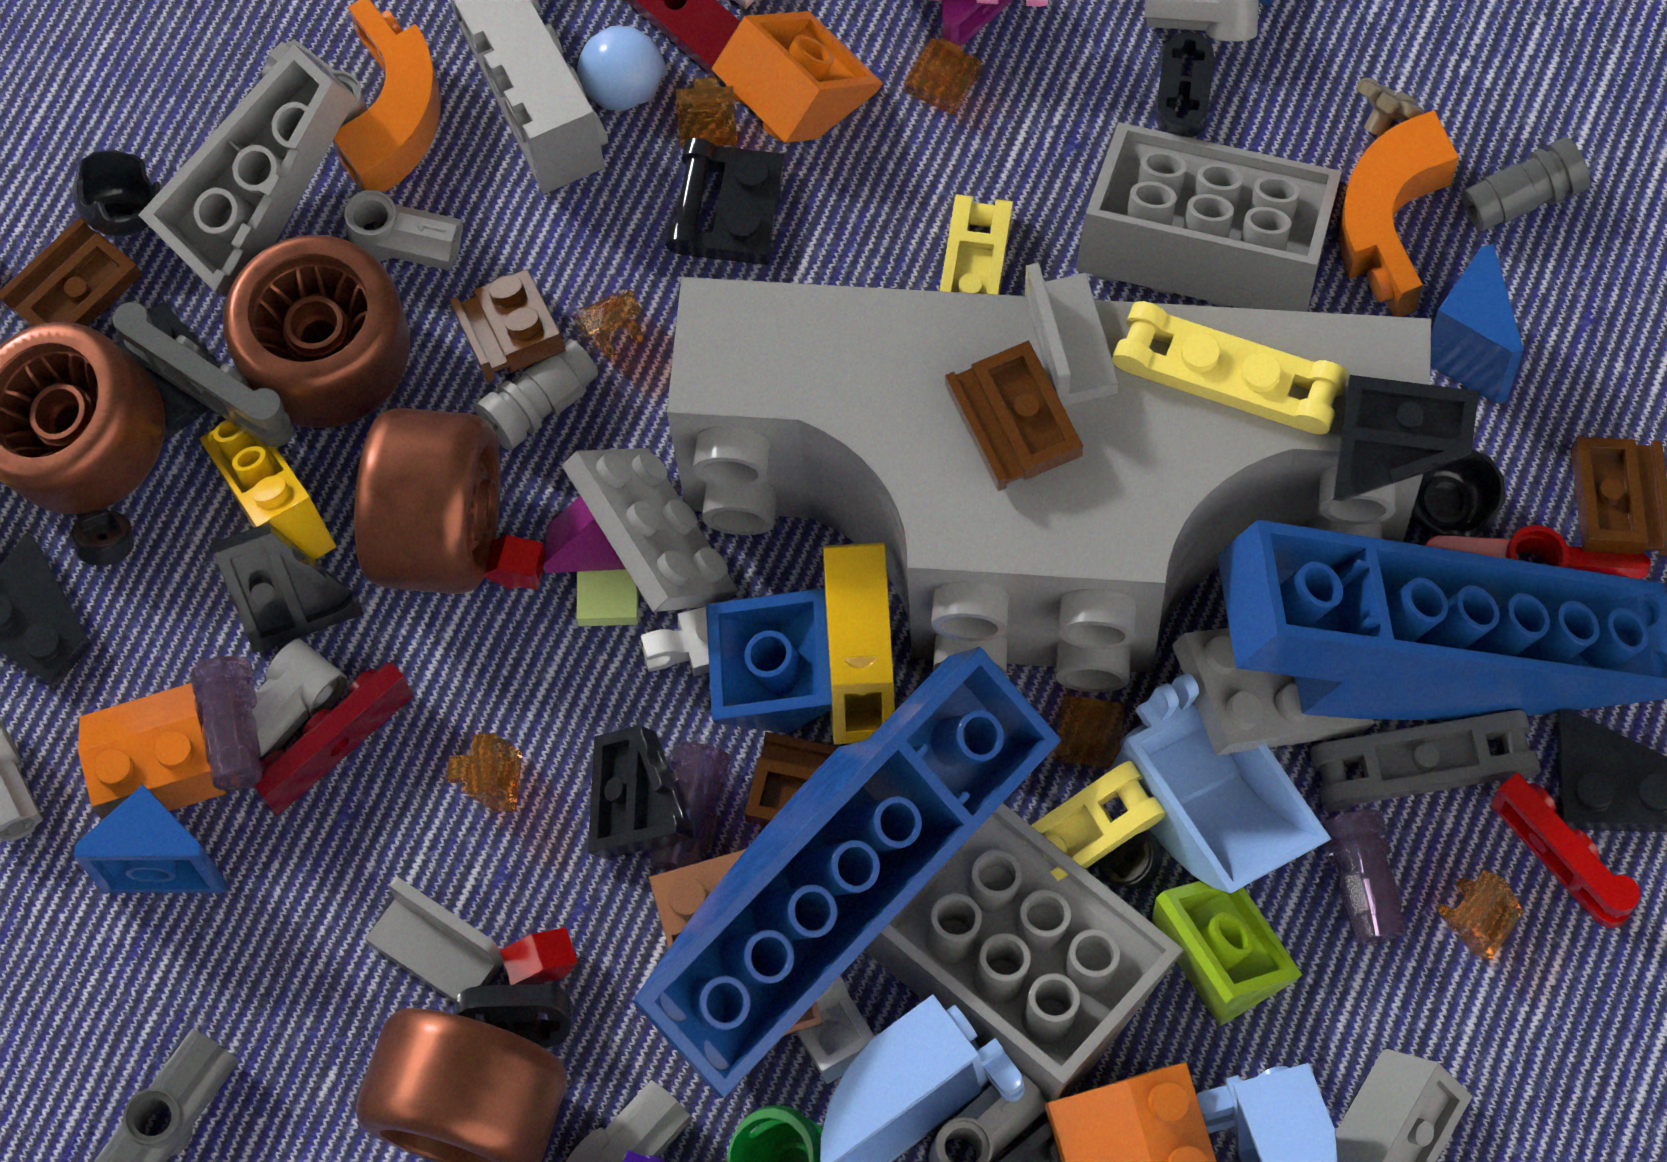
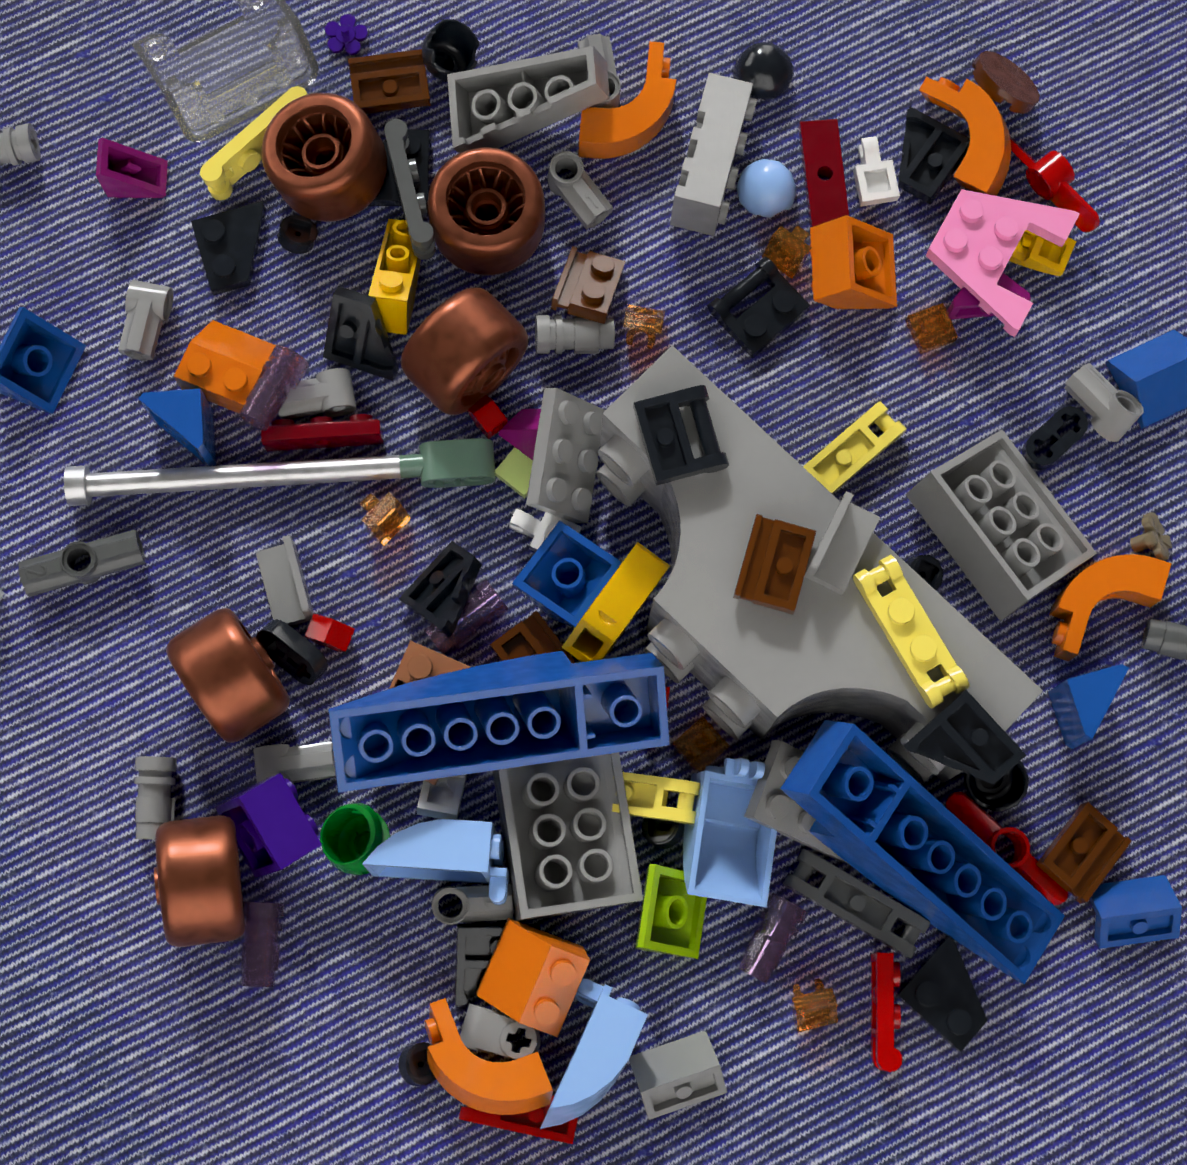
camera: 30 degrees right, 10 degrees up
none -> flat silver piece [64,438,496,506]
none -> black plate [633,385,729,486]

